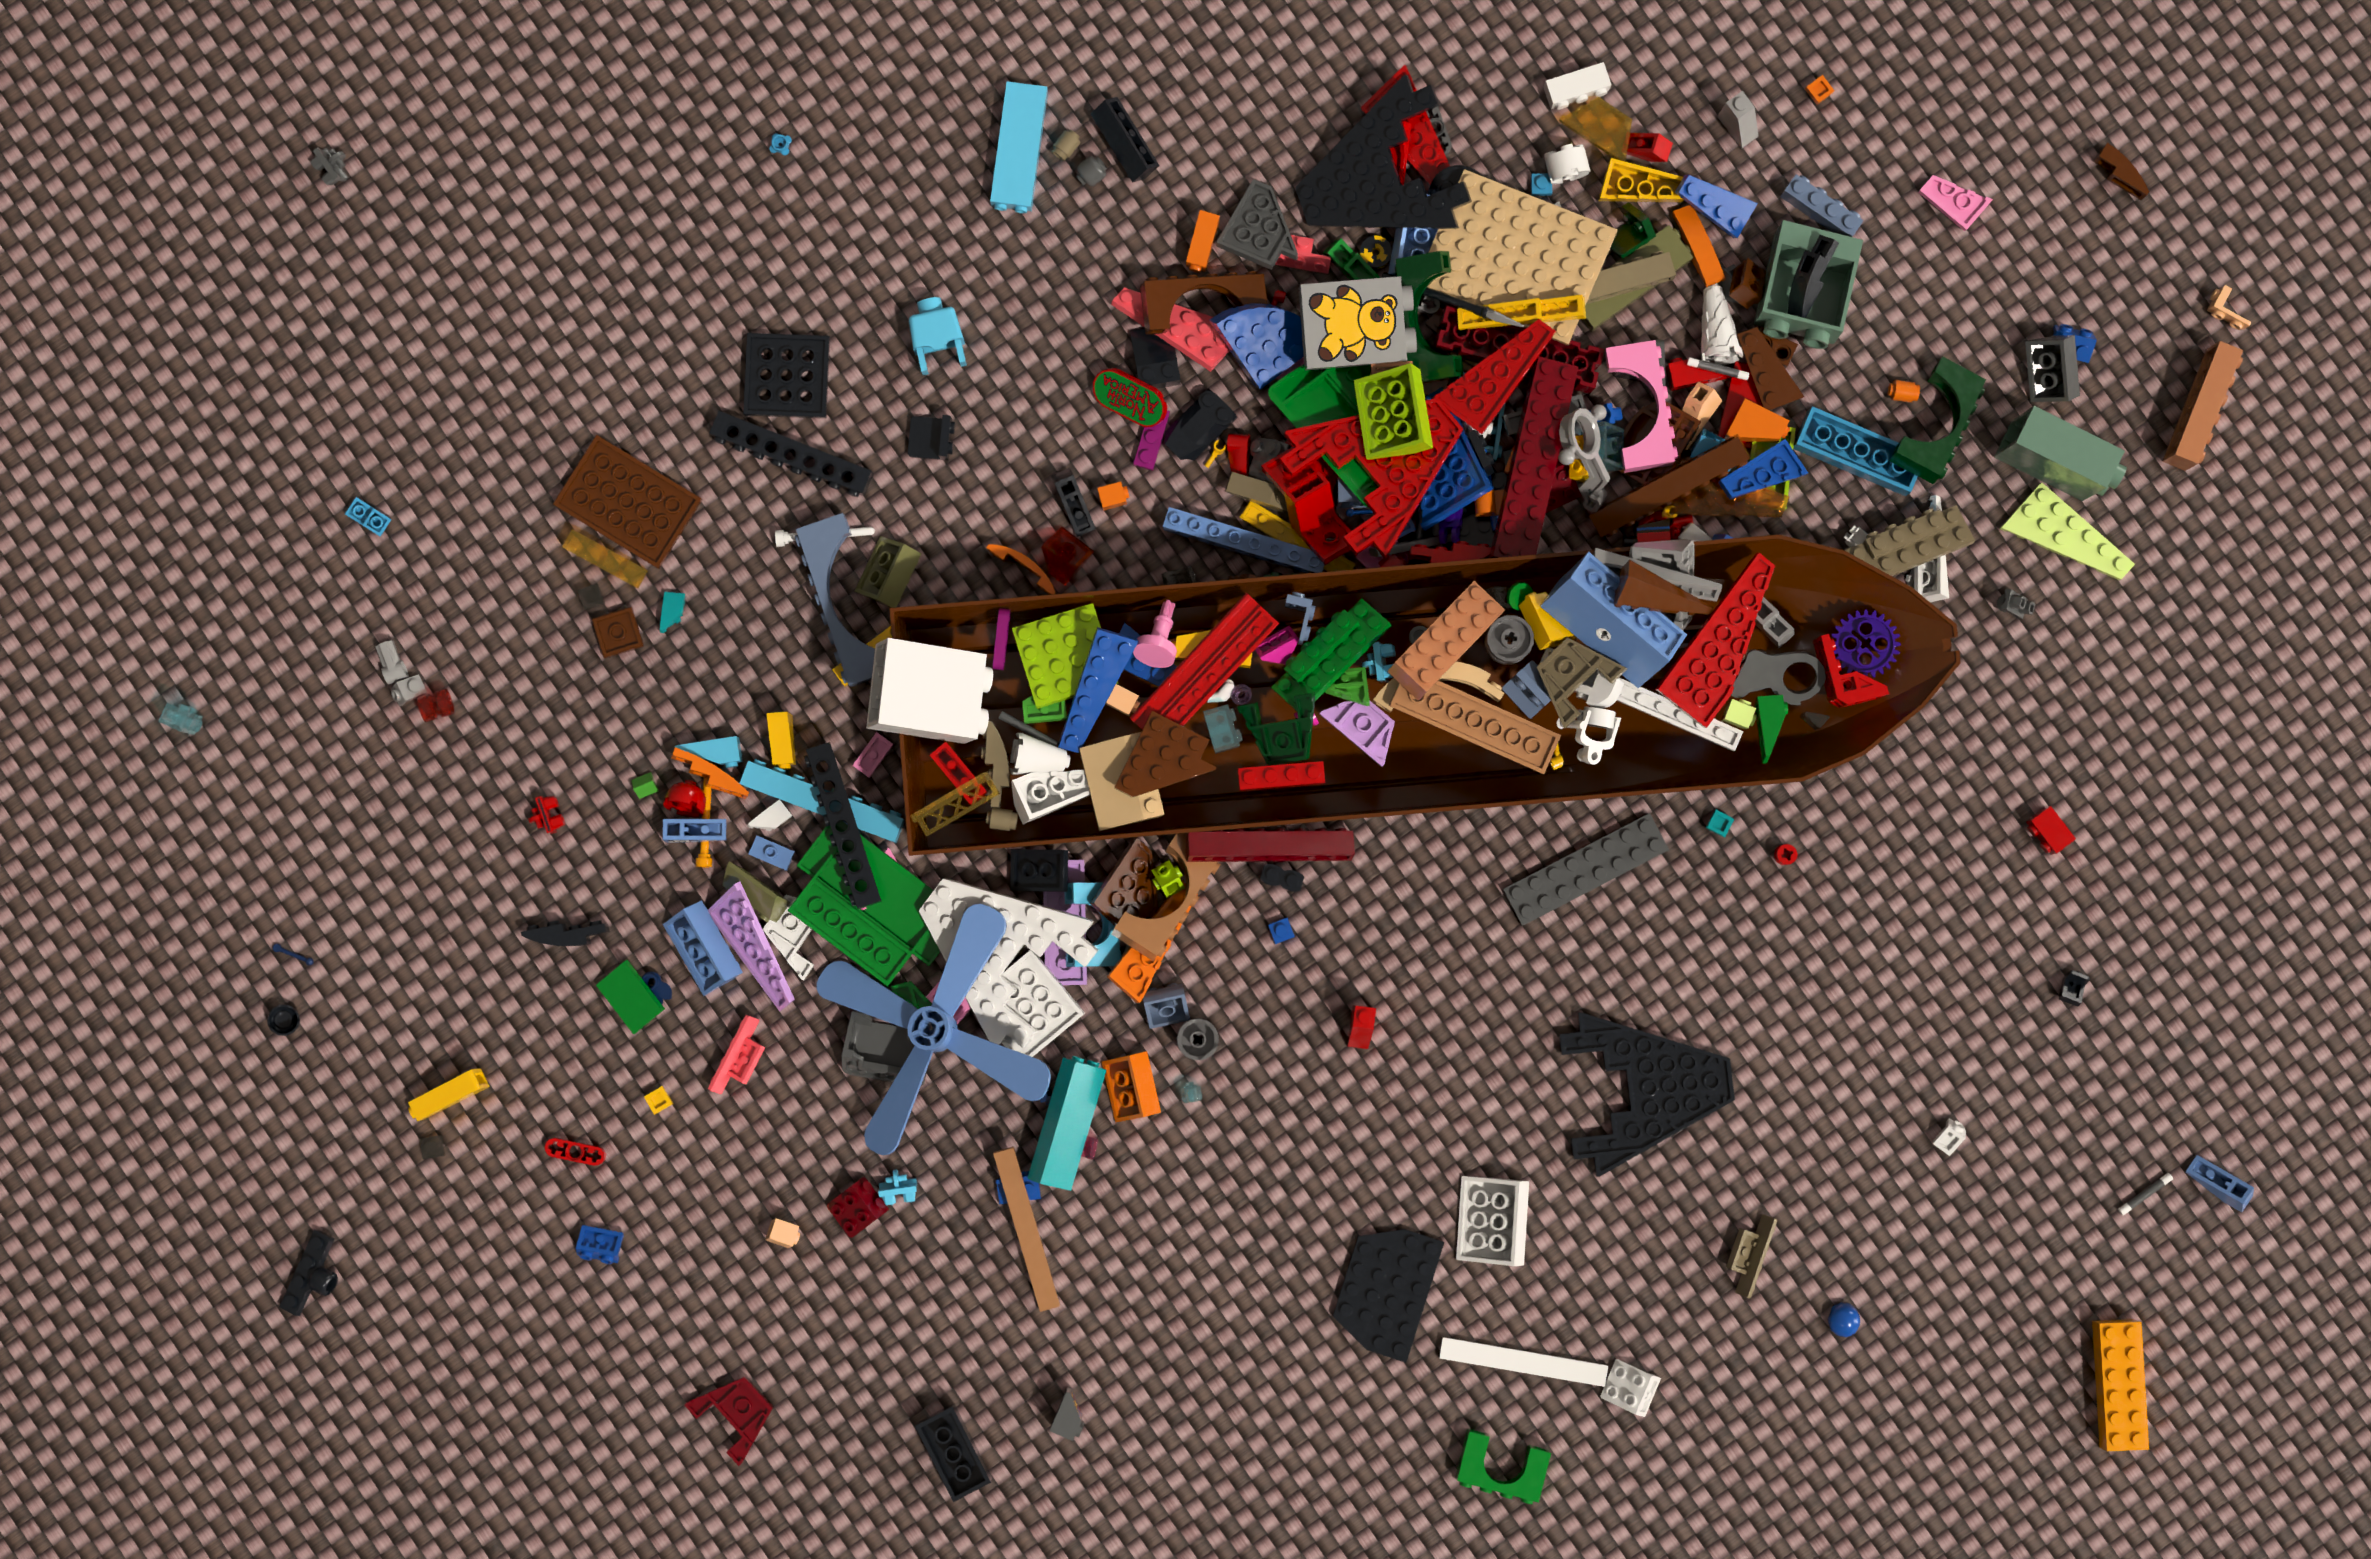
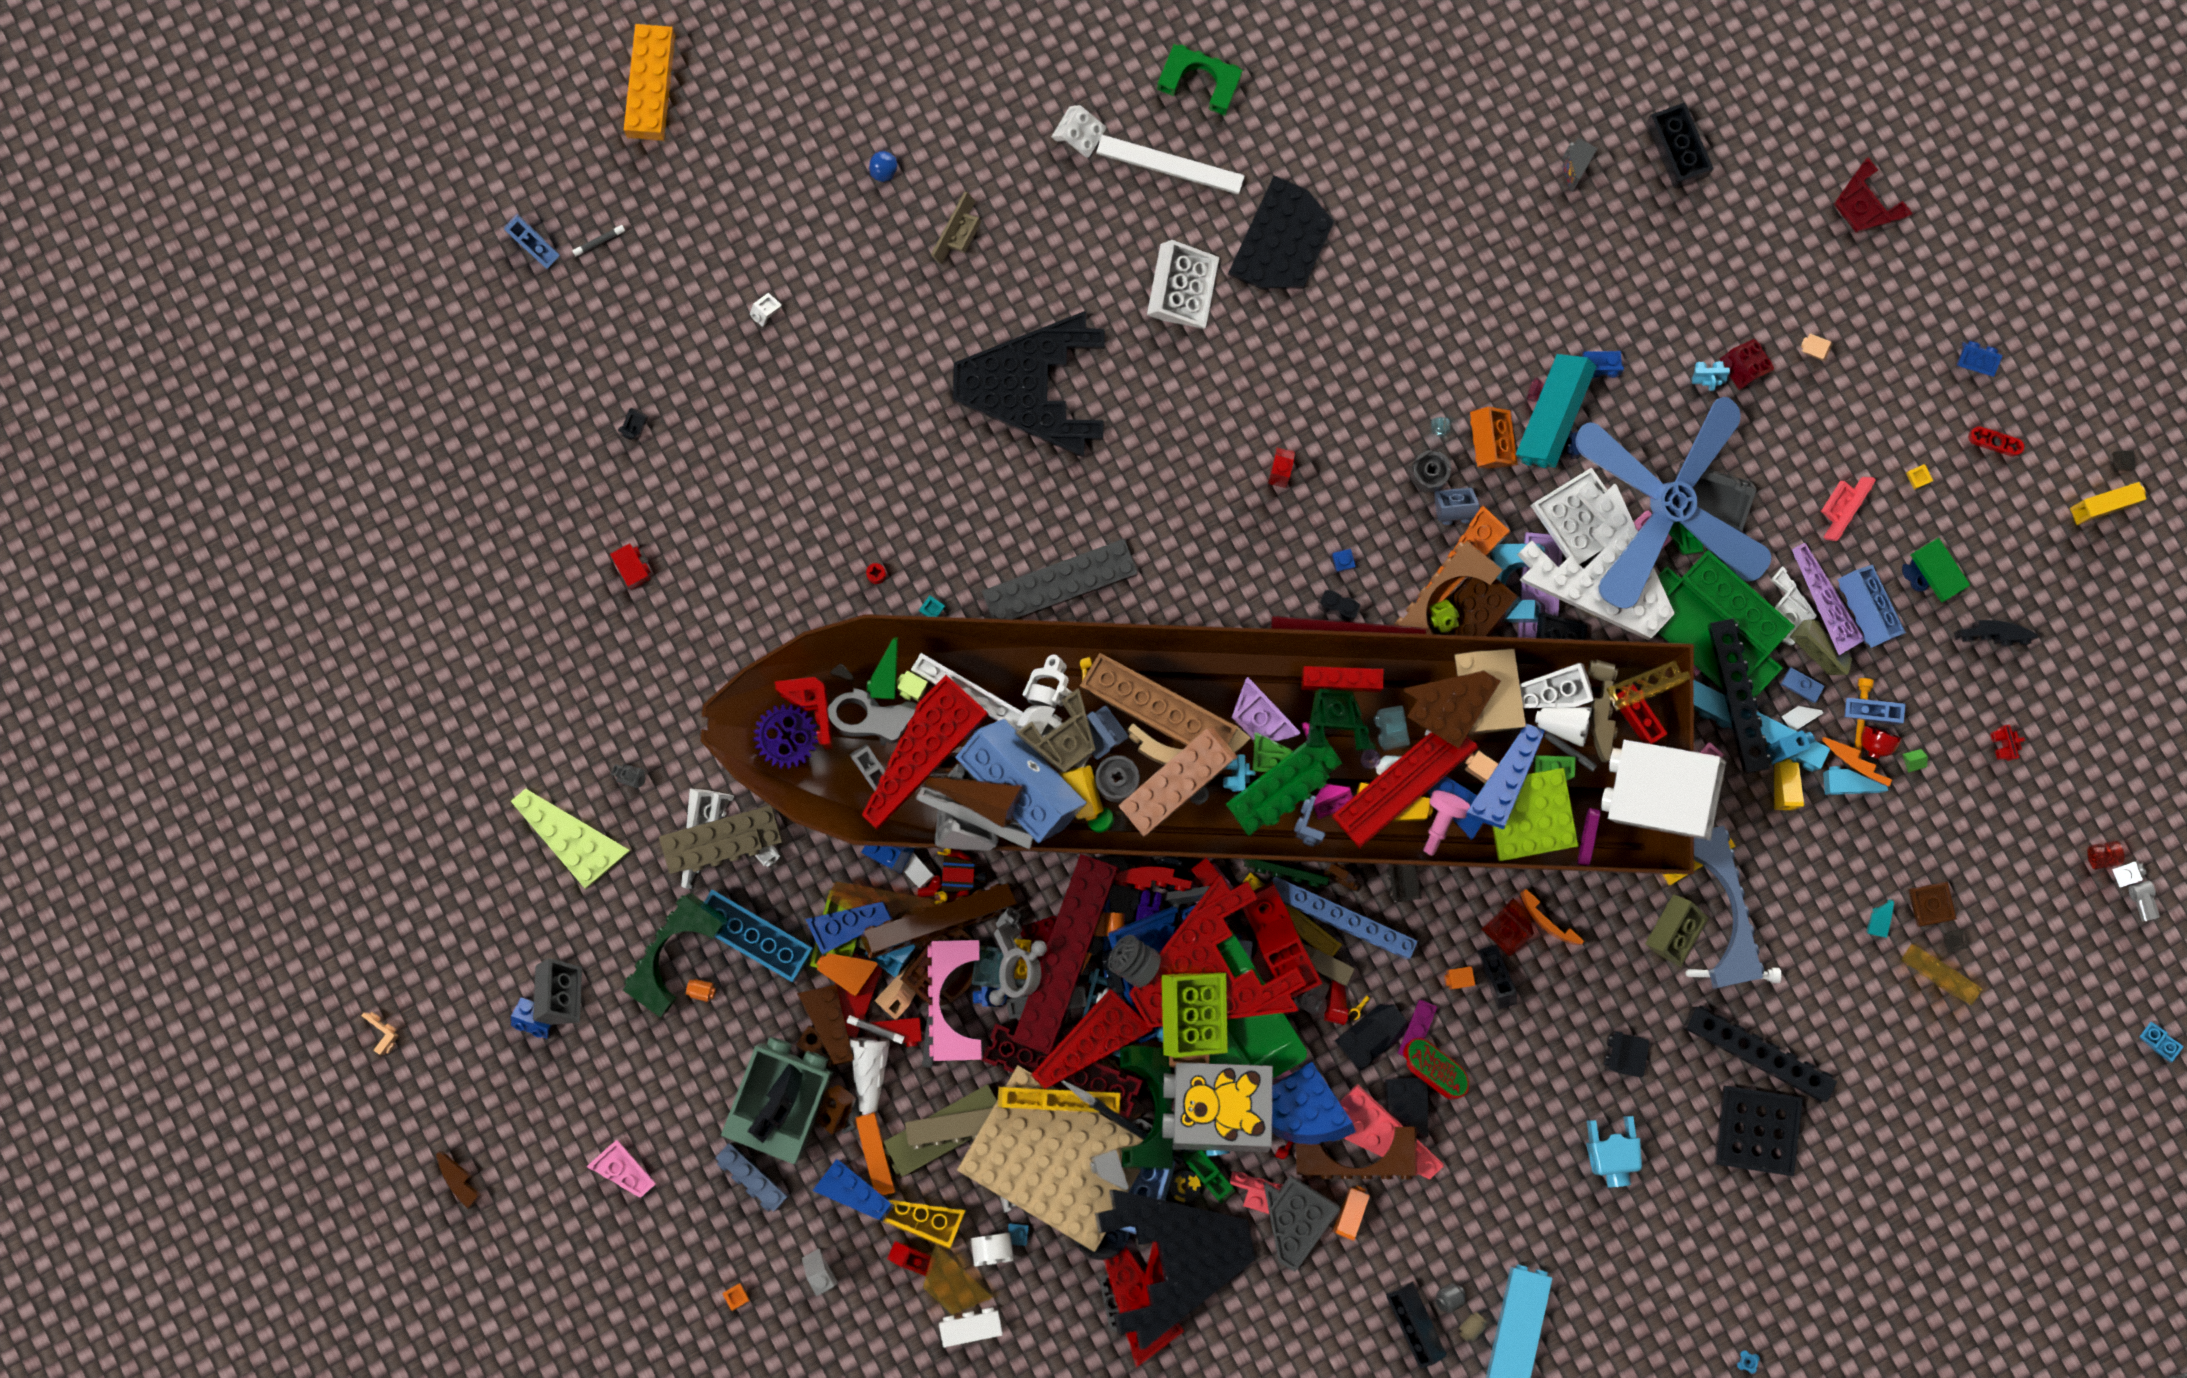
camera: 175 degrees left, 5 degrees down
reddish brown plate [553,435,703,569] -> none
medium nougat tile [993,1146,1060,1312] -> none
dark green bracket [1610,202,1656,258] -> none
sand green brick [1994,406,2127,501] -> none
nougat brick [2162,341,2243,471] -> none
none -> light grey slope [1089,1149,1129,1190]
none -> dark grey wheel [1108,935,1161,988]
none -> dark azure torso [1765,730,1815,765]

